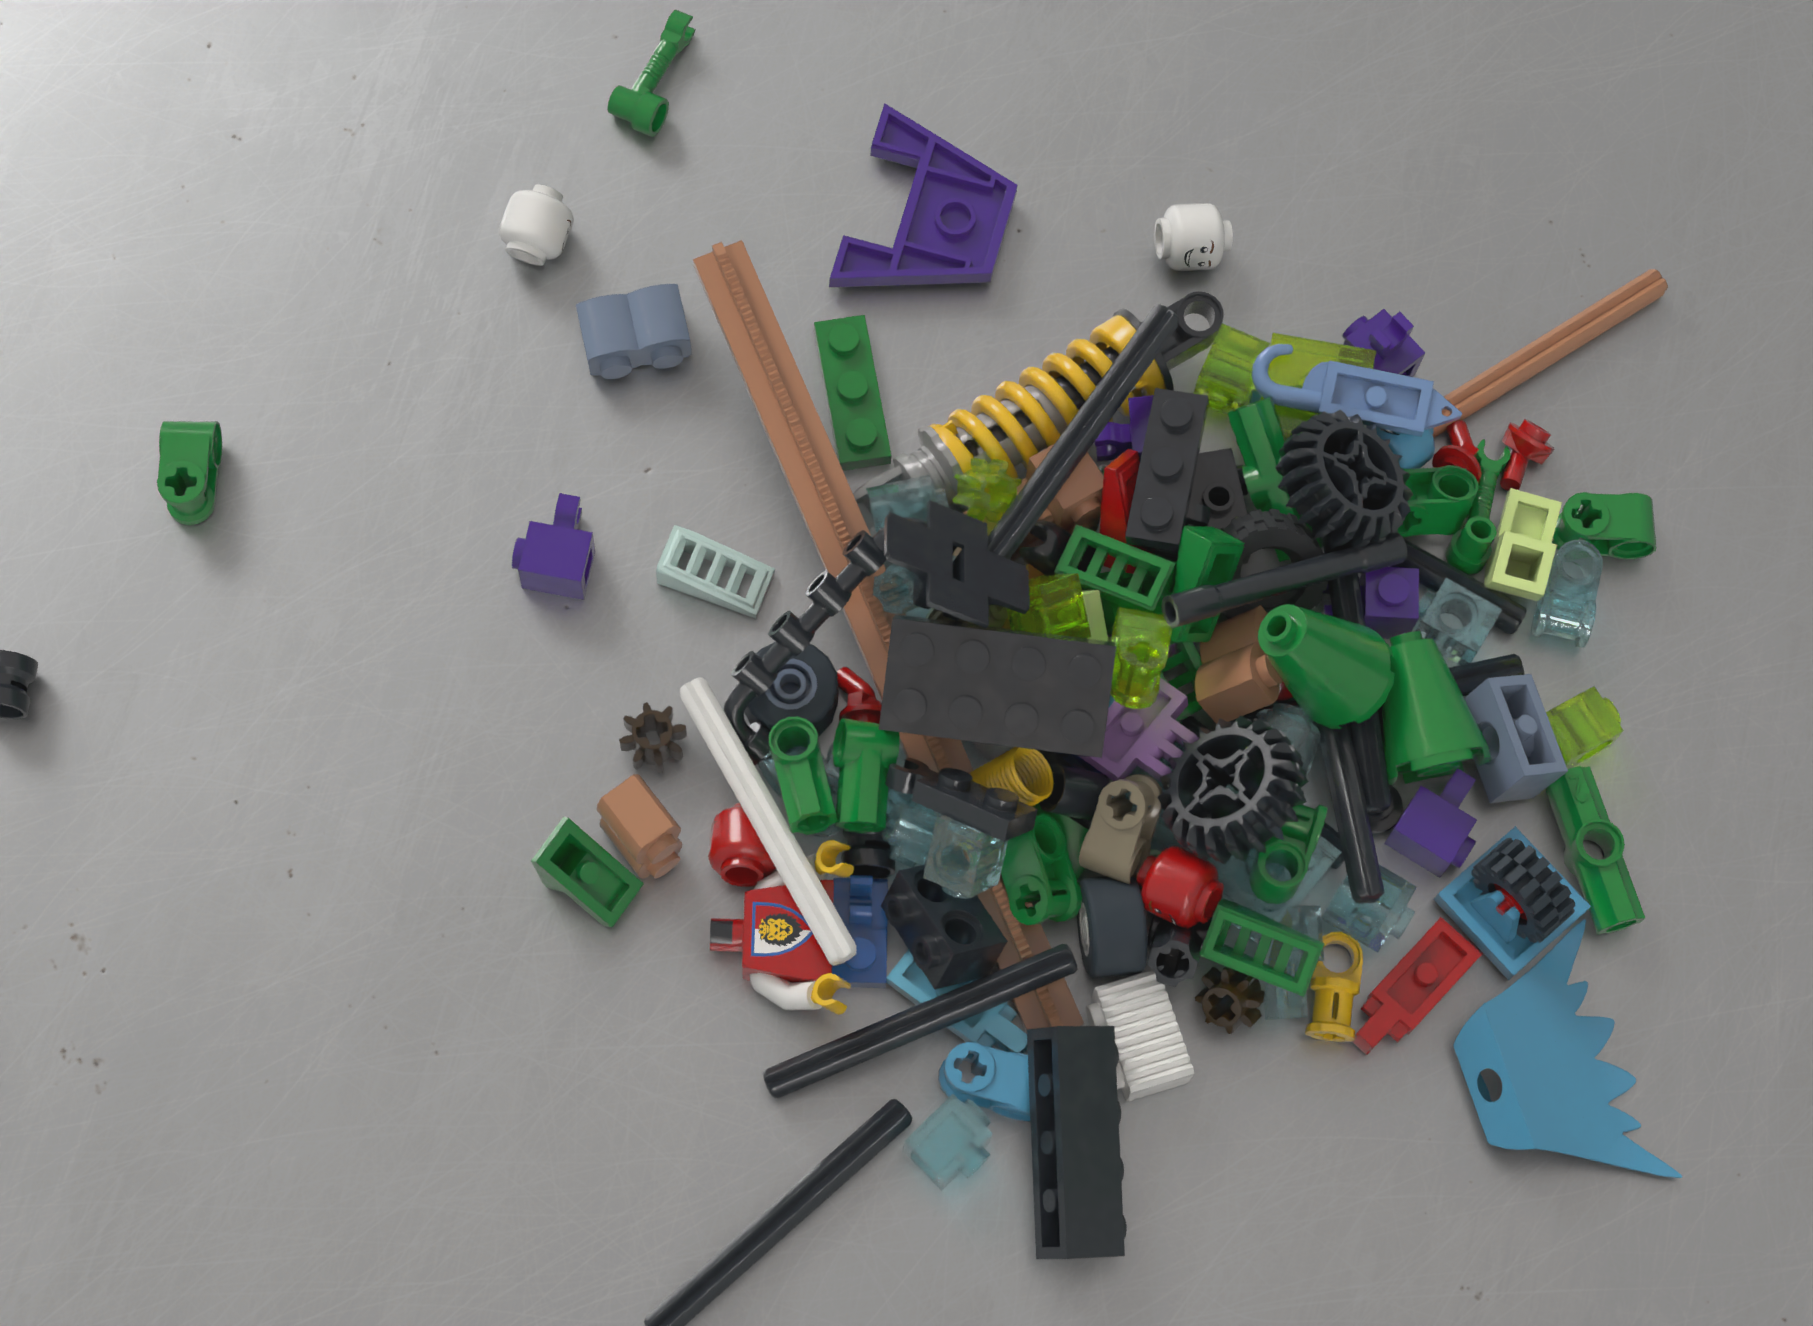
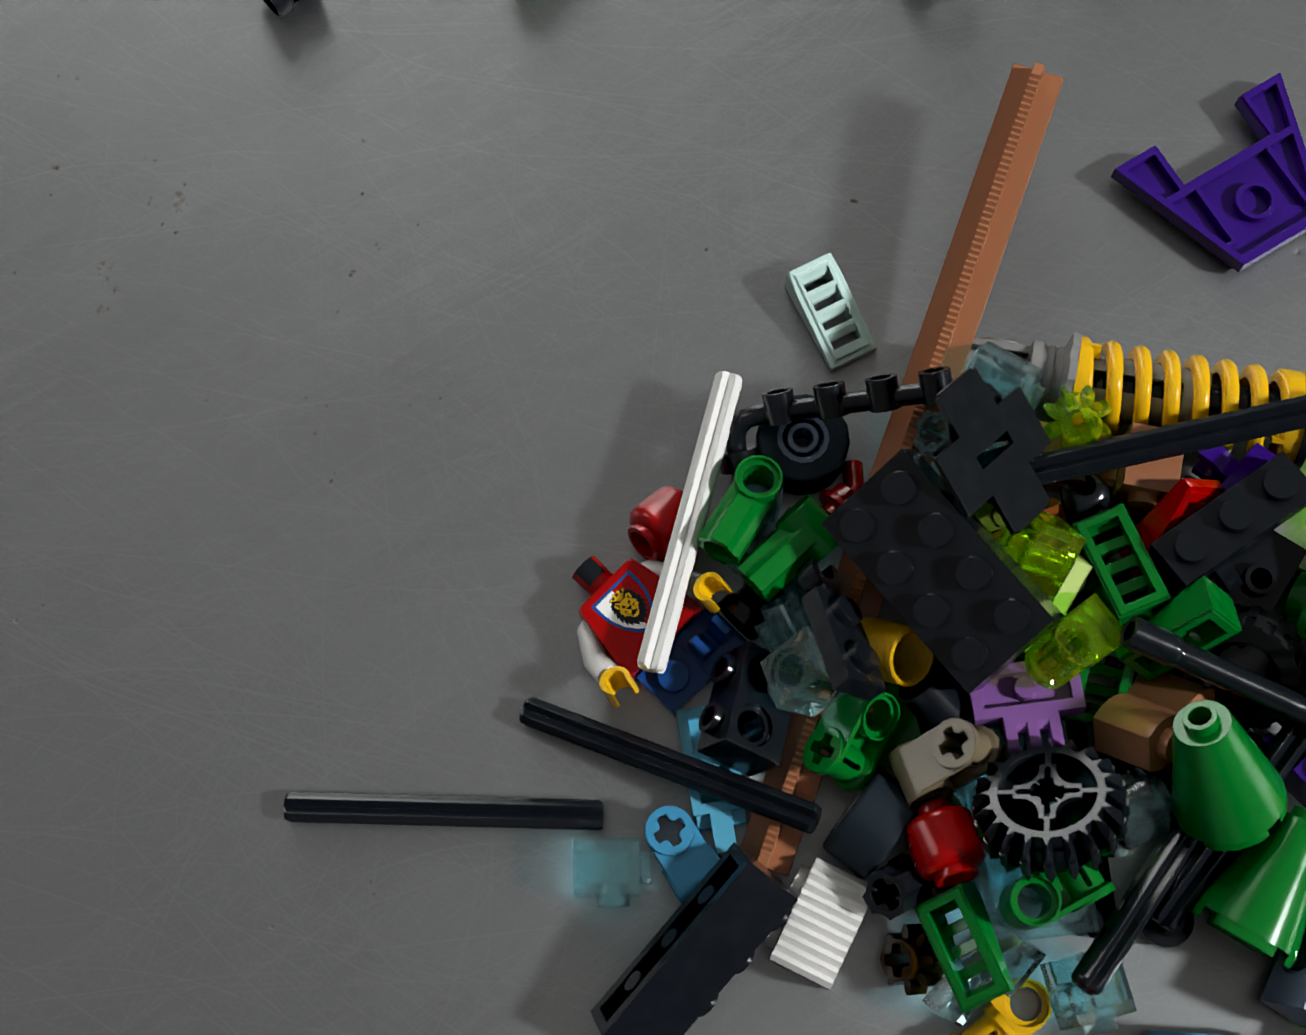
camera: 55 degrees right, 5 degrees up
dark purple brick [512,493,596,600] -> none
green slope [531,816,644,928] -> none
sand blue brick [576,284,692,379] -> none
nougat brick [596,774,682,879] -> none
dark brown gear [619,702,687,773] -> none
green plate [814,315,892,471] -> none
dark purple brick [1384,768,1477,878] -> none

